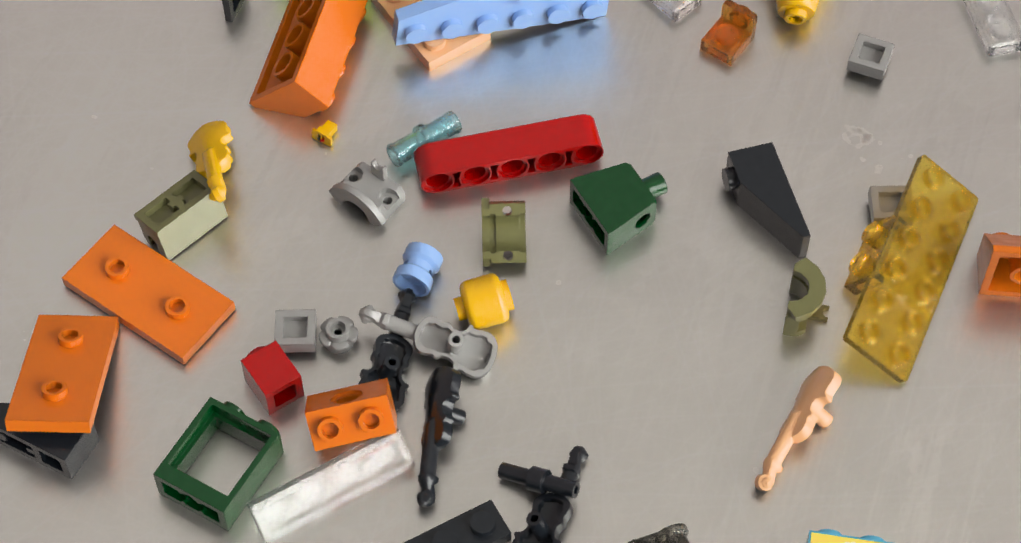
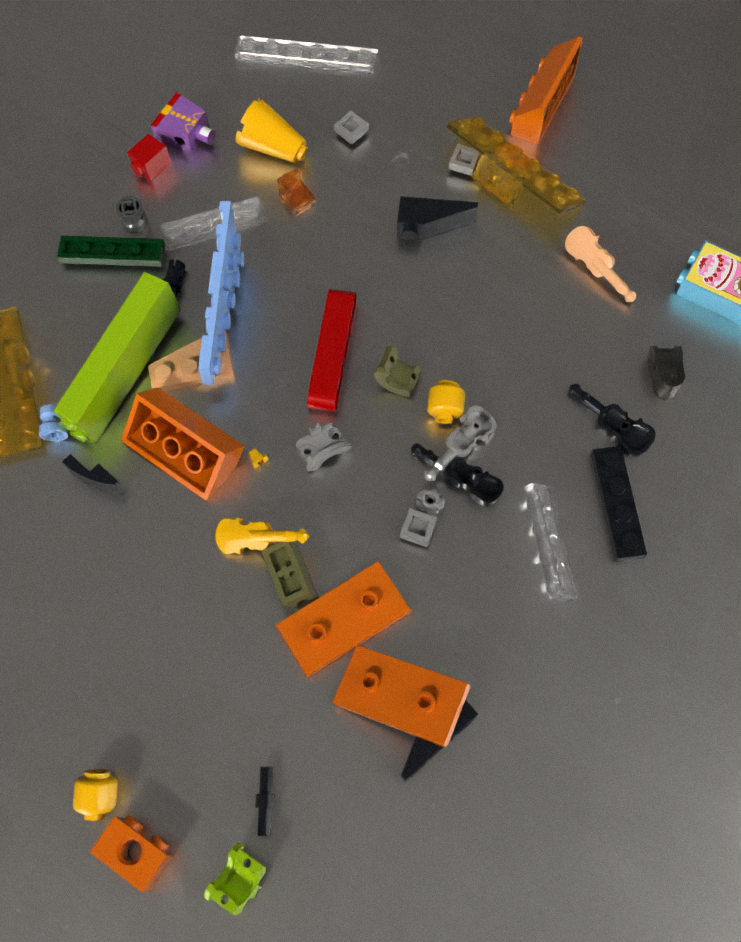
camera: 65 degrees left, 10 degrees up
dark green window [153,397,284,531] -> none
red brick [241,340,305,416] -> none
orange brick [305,378,397,451] -> none
clear light blue pin [386,111,462,167] -> none
light blue wheel [392,242,443,297] -> none
black piece [417,366,466,507] -> none
black bar [498,462,580,498] -> none
dark green torso [570,163,668,255] -> none
olive piece [782,258,830,337] -> none

